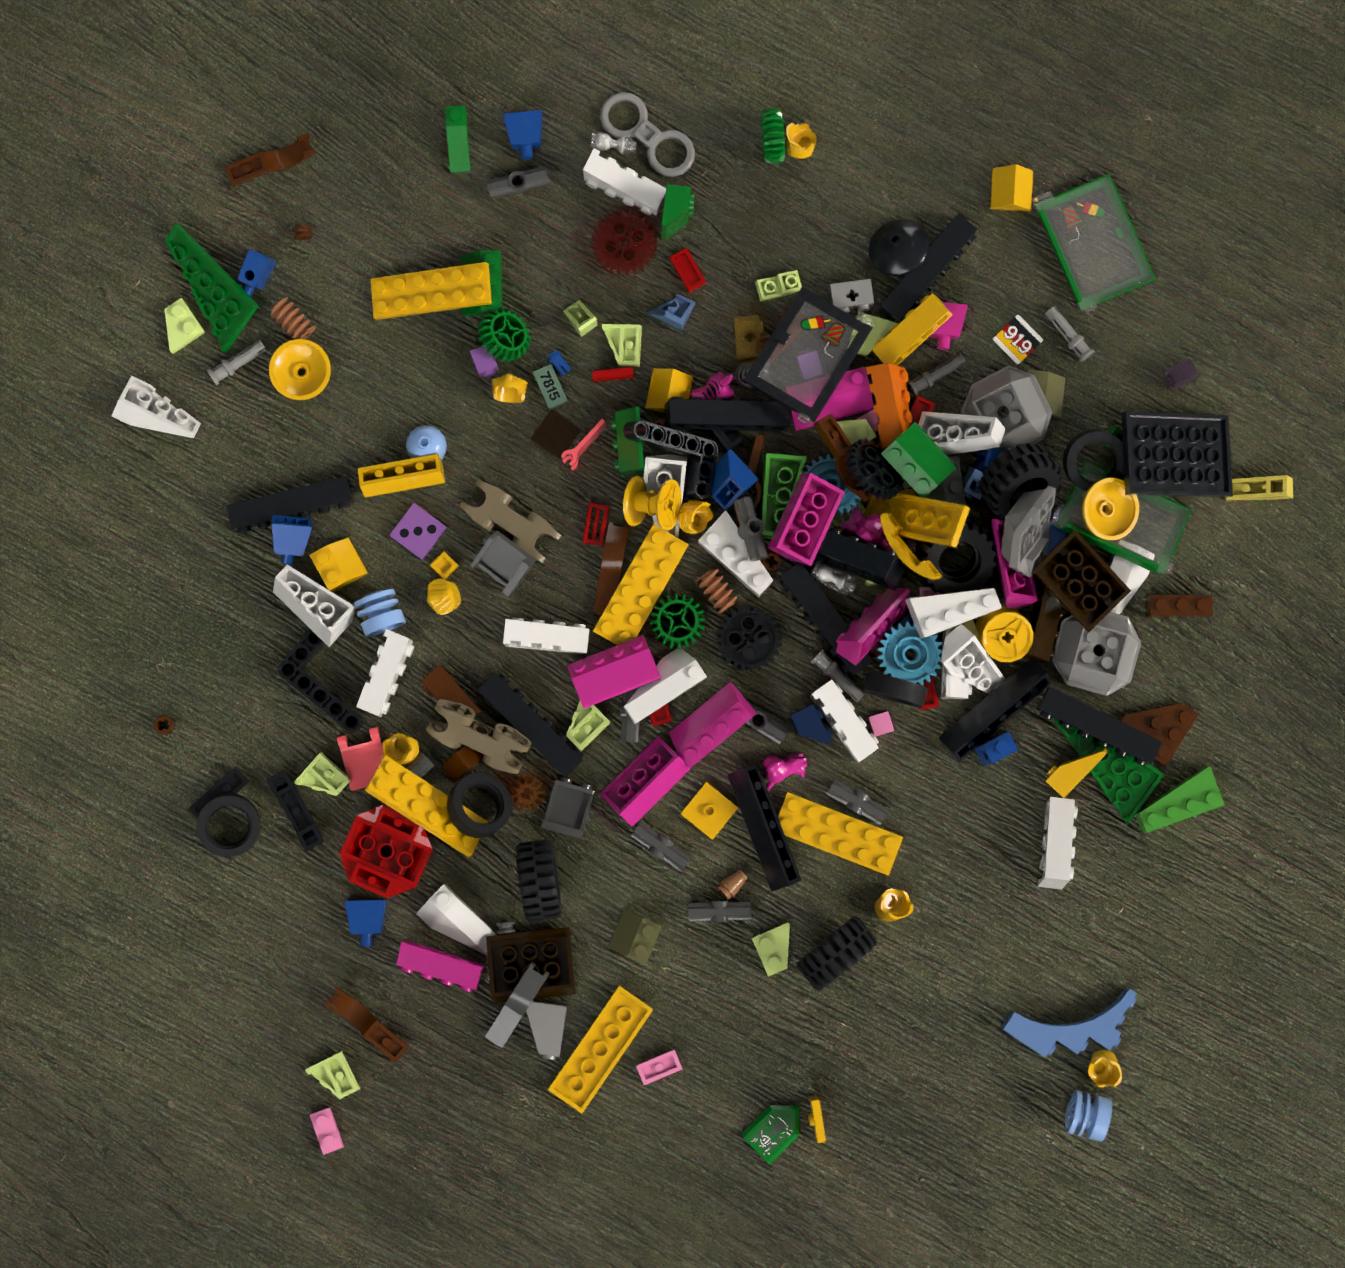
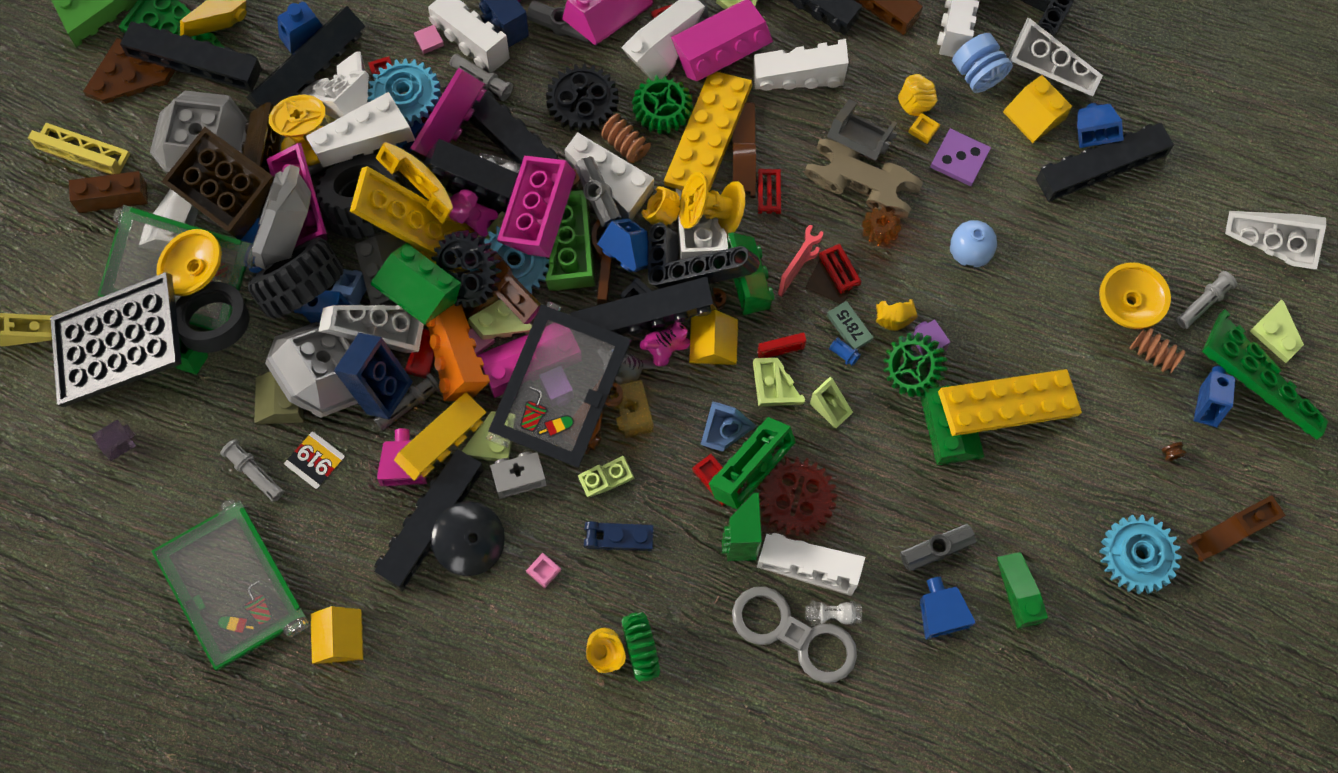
camera: 170 degrees right, 15 degrees down
yellow brick [358,454,445,498] -> none
black tyre [863,672,928,708] -> none
none -> light yellow fence [28,123,130,175]
none -> dark blue brick [334,333,413,420]
none -> bright pink tile [526,553,561,588]
none -> dark blue plate [583,521,653,551]
none -> green brick [709,417,796,509]
none -> red tile [819,243,861,294]
none -> clear orange gear [862,206,901,246]
none -> medium azure gear [1100,515,1182,594]

